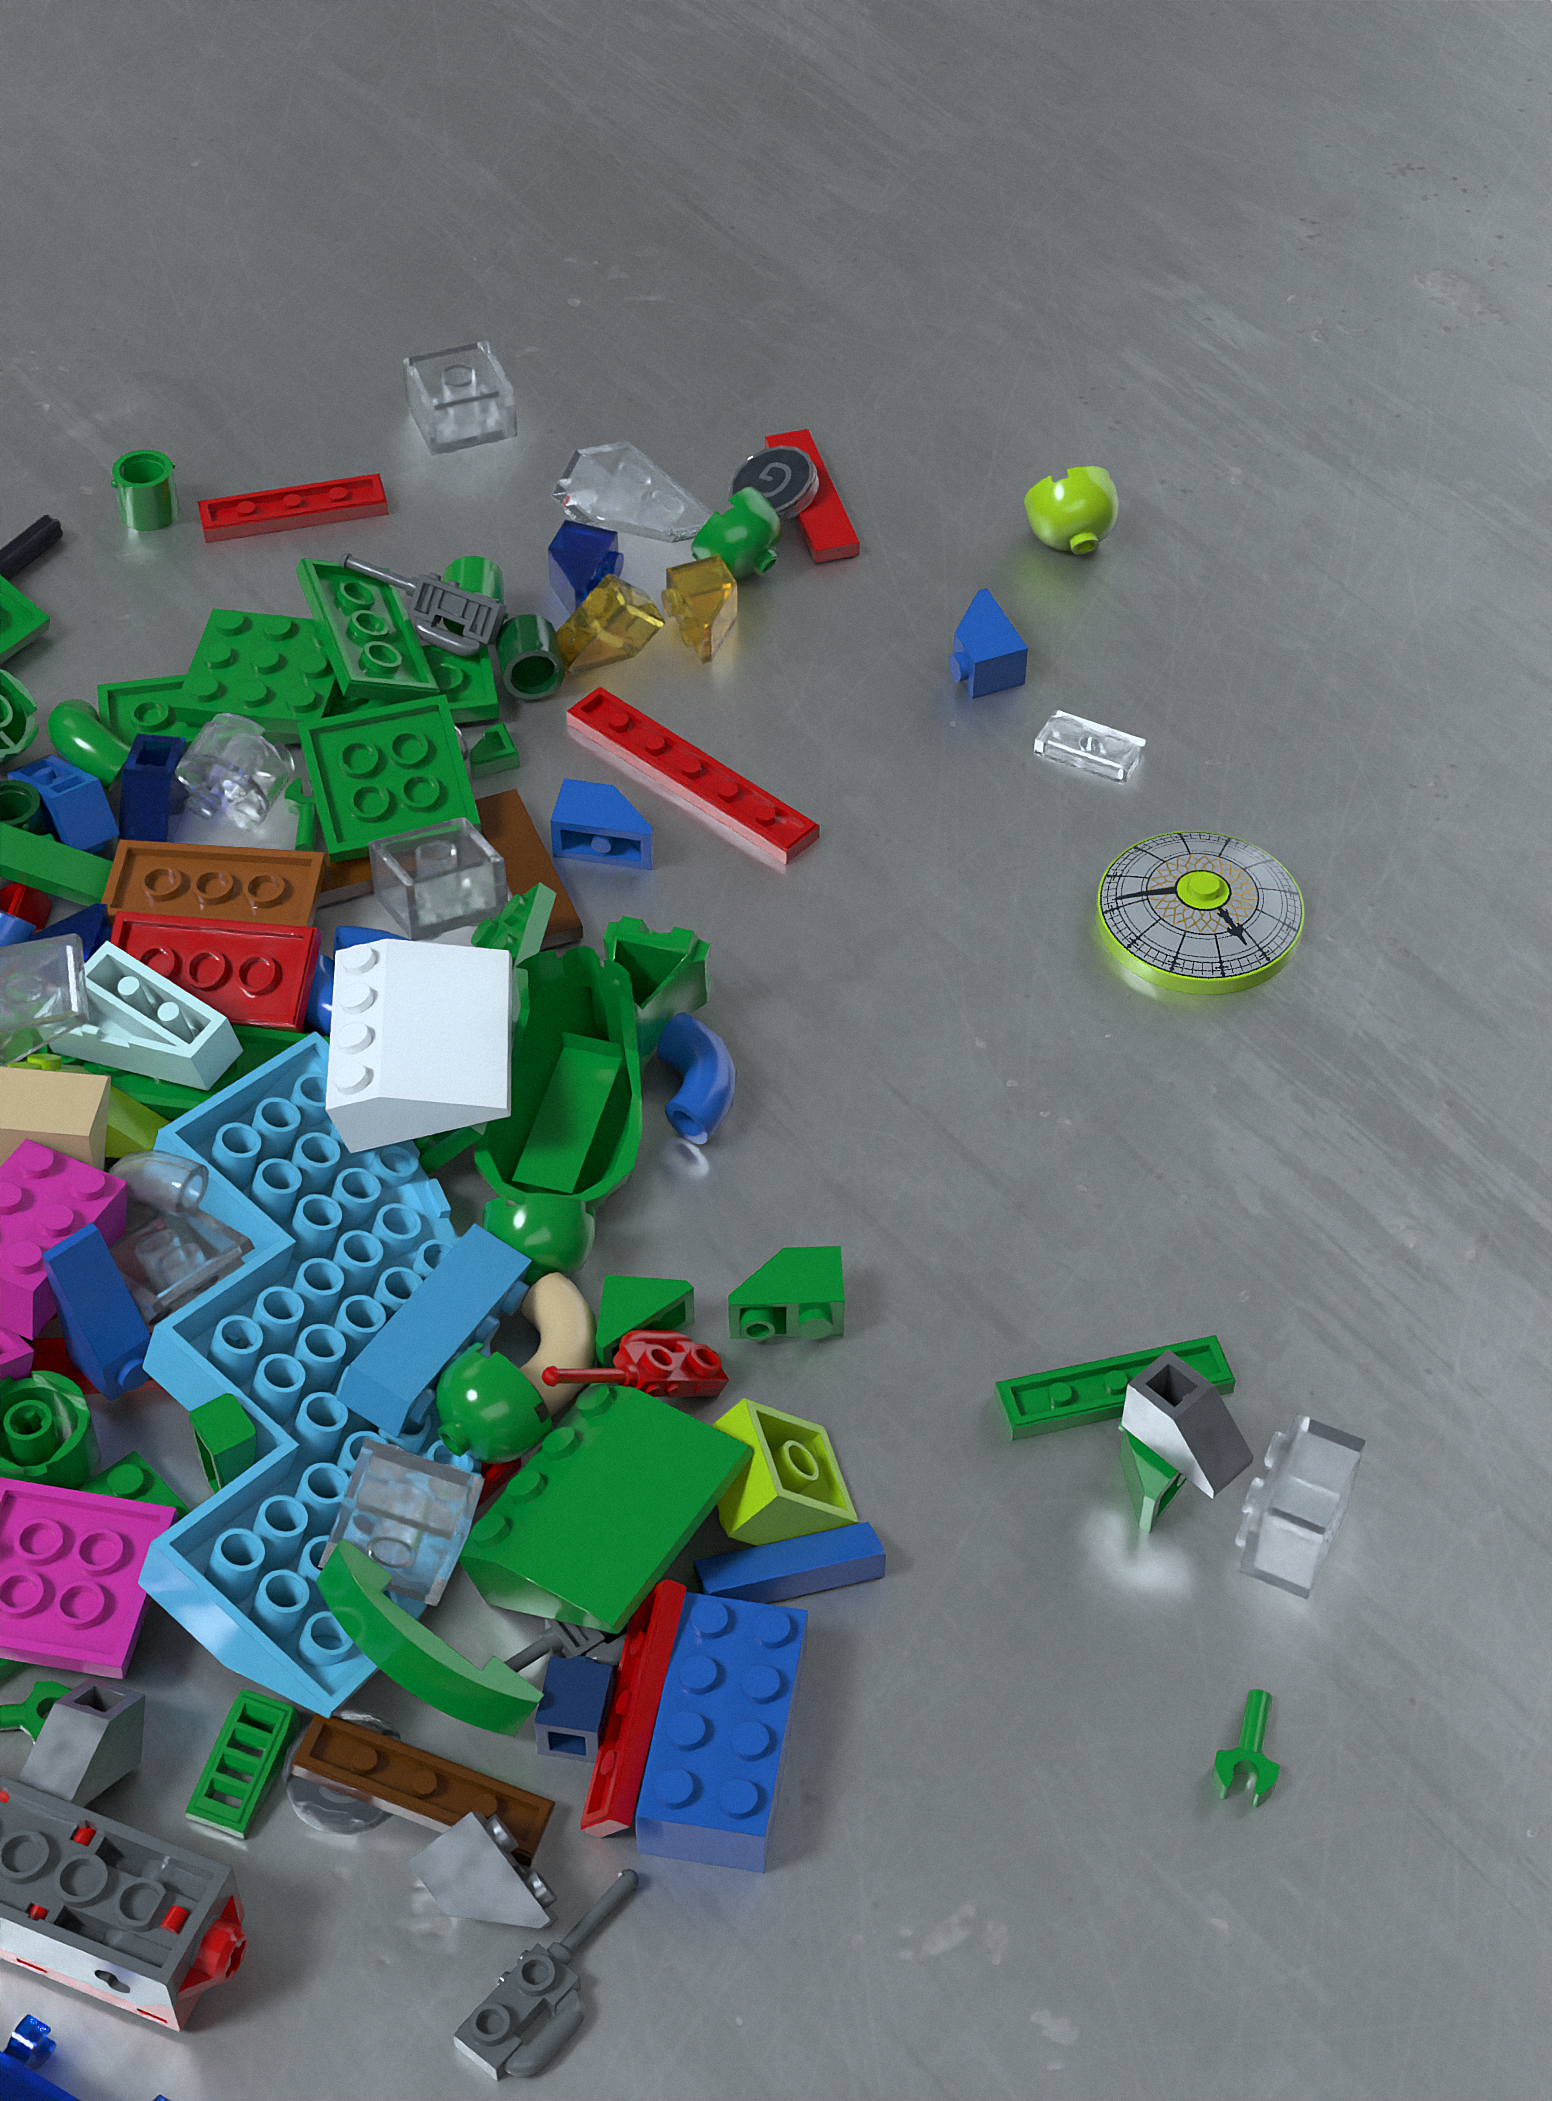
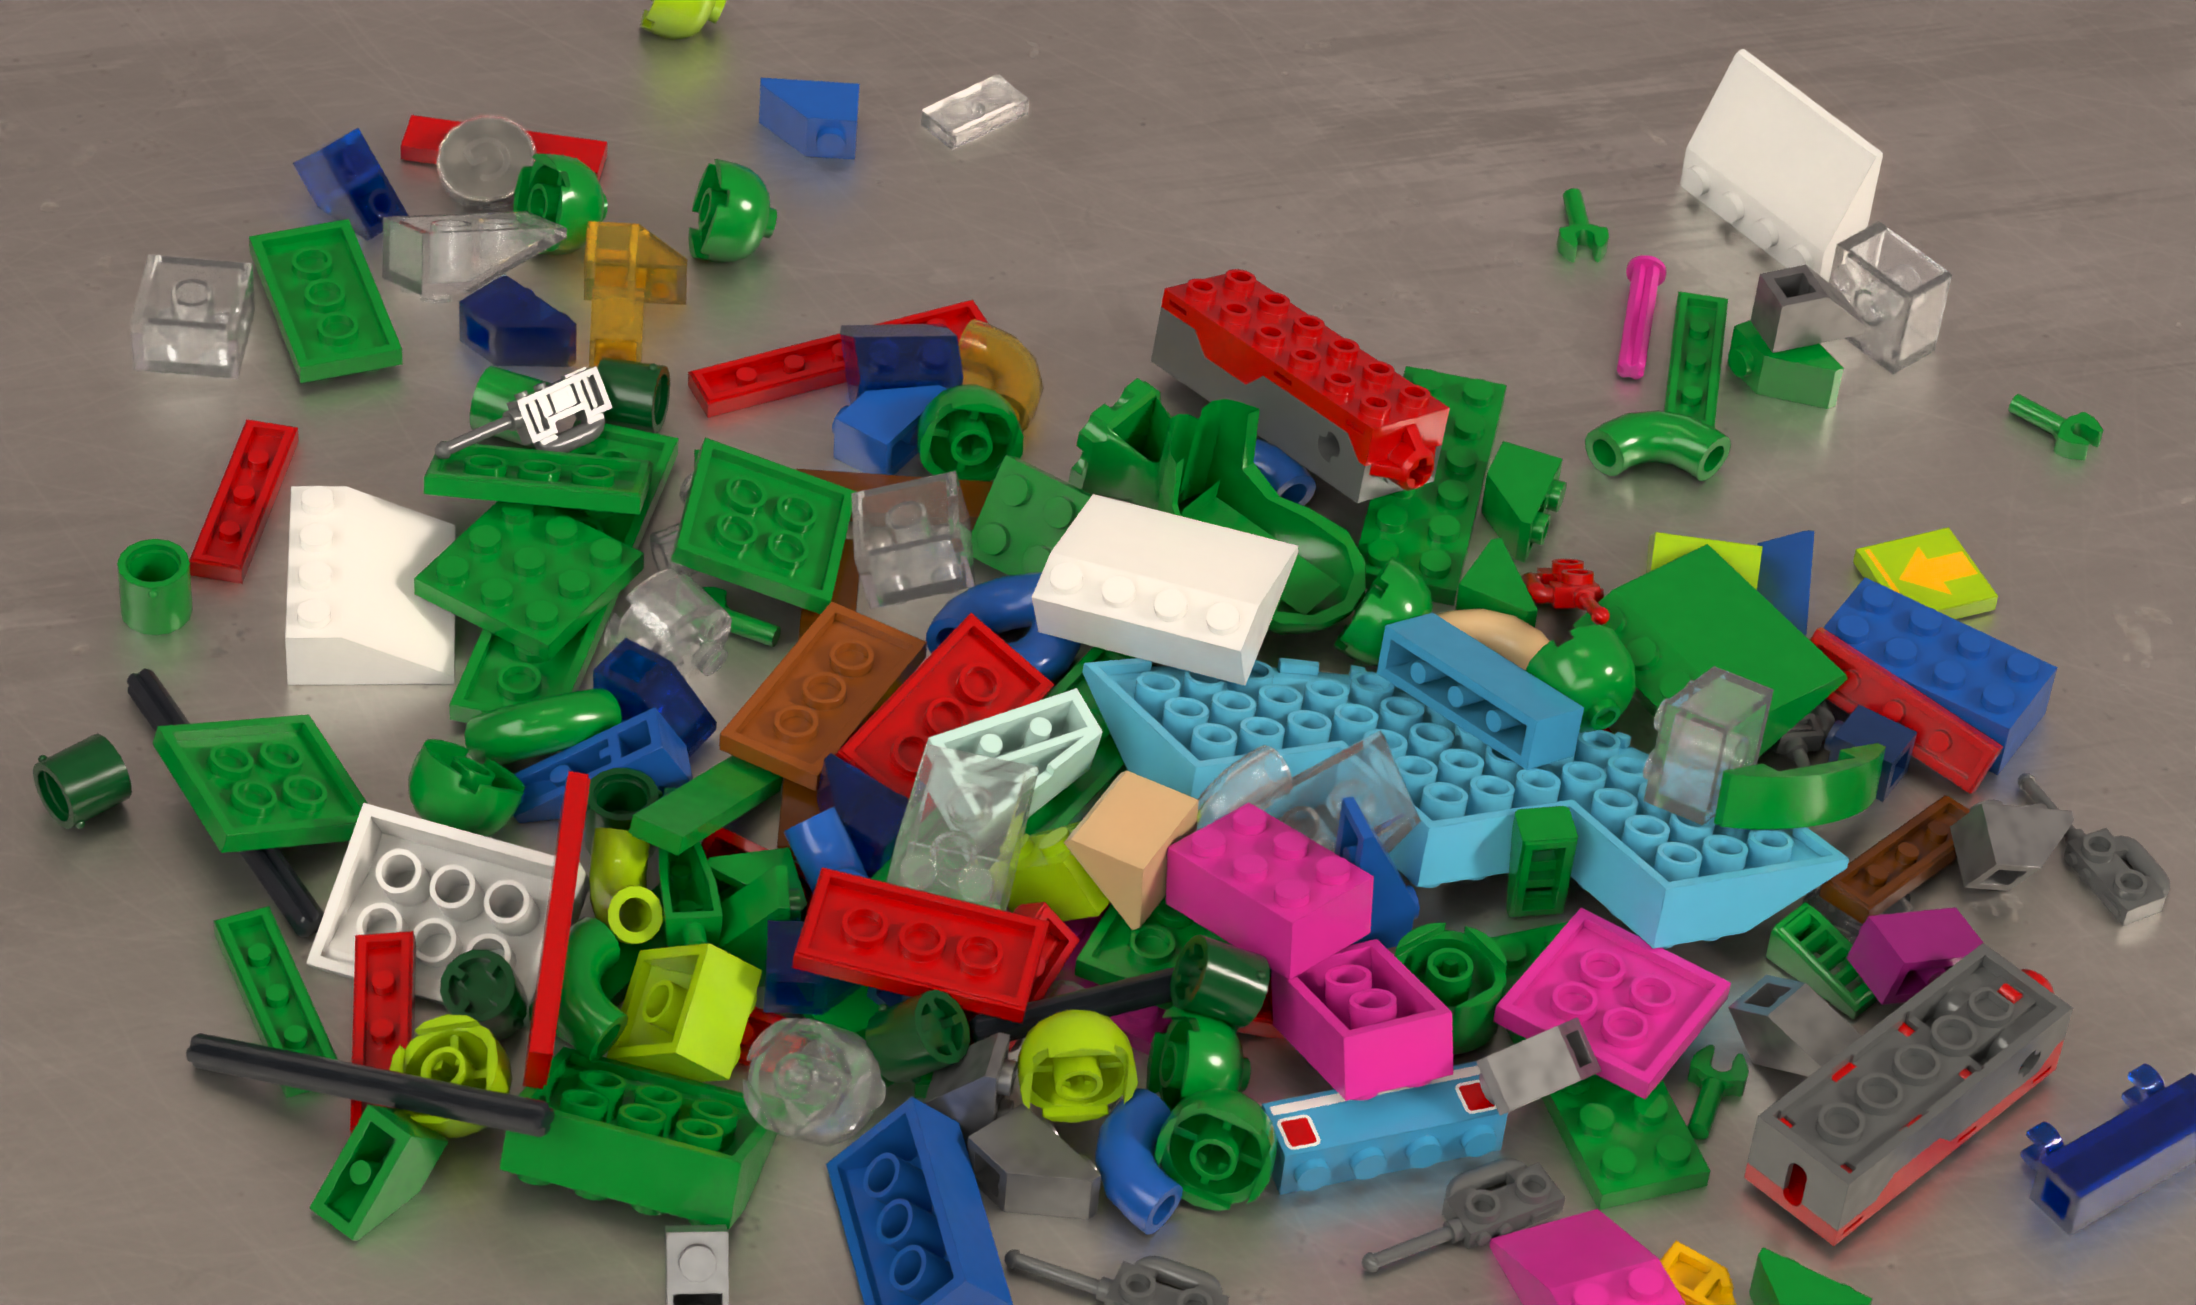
camera: 70 degrees left, 5 degrees down
dish [1096,831,1305,995] -> none
none -> green plate [249,219,403,383]
none -> white slope [285,486,456,685]
none -> clear blue slope [293,128,409,241]
none -> green cylinder [688,159,777,262]
none -> clear blue slope [840,324,964,405]
none -> green cylinder [917,384,1024,482]
none -> clear yellow cylinder [957,319,1044,432]
none -> red piece [1151,269,1450,503]
none -> green plate [1358,366,1507,606]
none -> green bar [1557,188,1609,263]
none -> green cylinder [1585,410,1731,481]
none -> dark pink axle [1617,255,1667,380]
none -> white slope [1680,49,1883,284]
none -> magenta brick [1846,907,1983,1005]
none -> lime tile [1853,527,1998,619]

